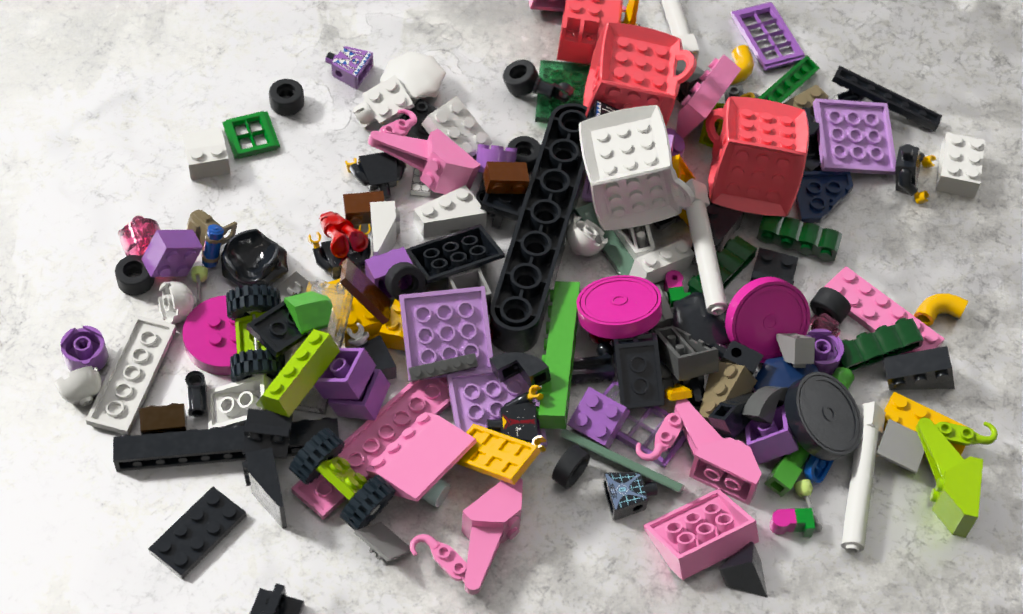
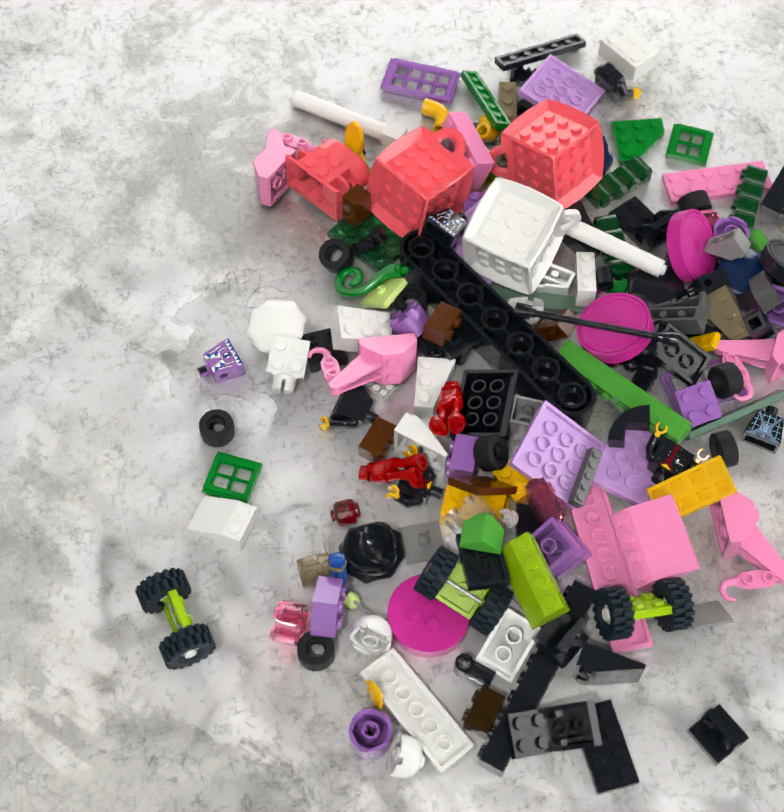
camera: 50 degrees left, 5 degrees up
yellow cylinder [914,293,968,326] -> none
none -> black plate [135,568,216,670]
none -> dark red head [330,499,361,527]
none -> green plant [334,263,410,298]
none -> reddish brown brick [342,184,371,228]
none -> yellowish green plate [360,278,407,309]
none -> yellow piece [366,680,384,709]
none -> red piece [428,381,465,436]
none -> black bracket [504,700,602,759]
none -> black hose [514,302,681,348]
none -> clear pink brick [525,477,565,525]
none -> reddish brown brick [534,308,577,341]
none -> black beam [596,266,614,291]
none -> green plate [611,118,665,166]
none -> green piece [665,123,714,166]
none -> black tyre [707,362,744,399]

